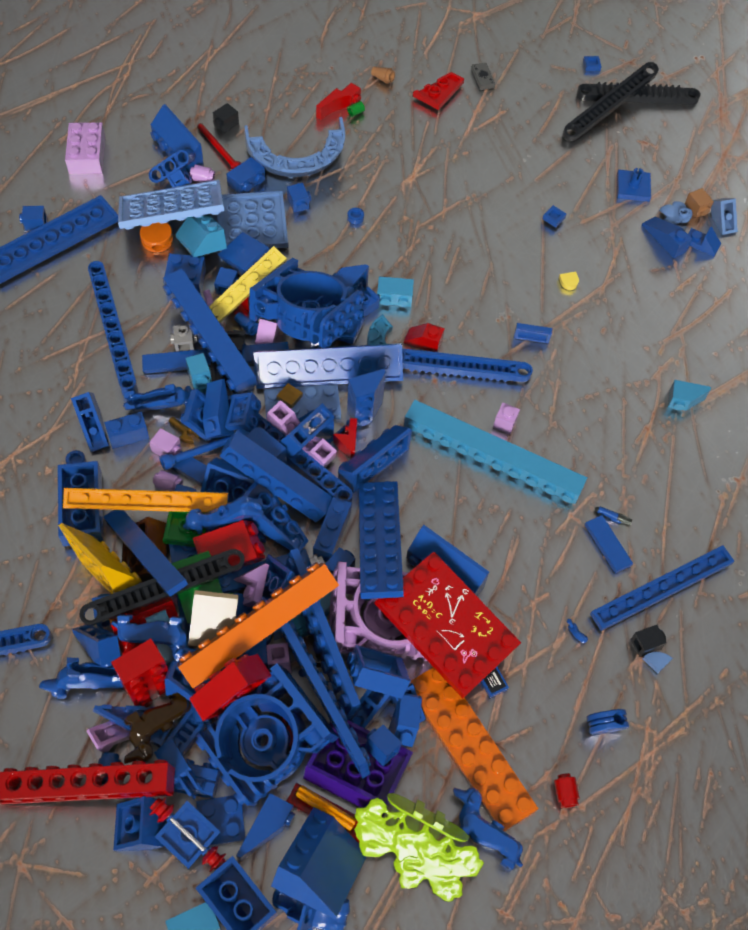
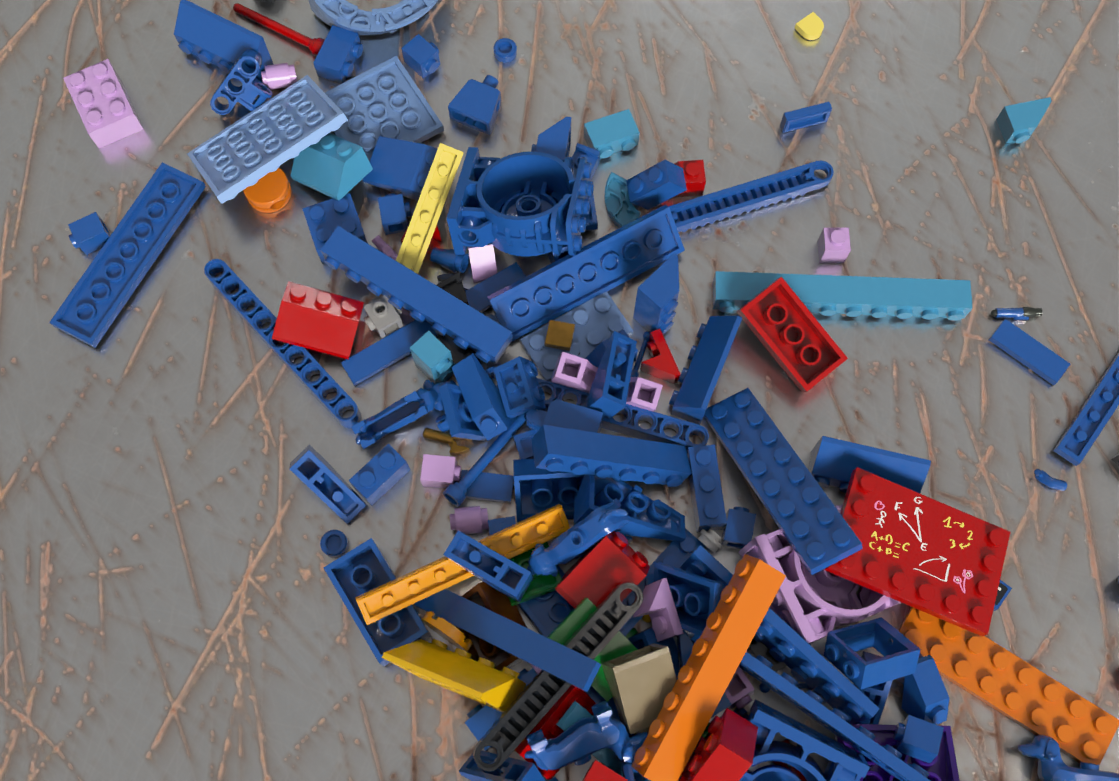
camera: 20 degrees left, 10 degrees up
none -> red slope [272,281,364,360]
none -> light orange tile [422,611,472,652]
none -> blue slope [443,530,533,603]
none -> blue torso [448,75,501,136]
none -> blue brick [626,160,687,210]
none -> red brick [736,277,848,392]

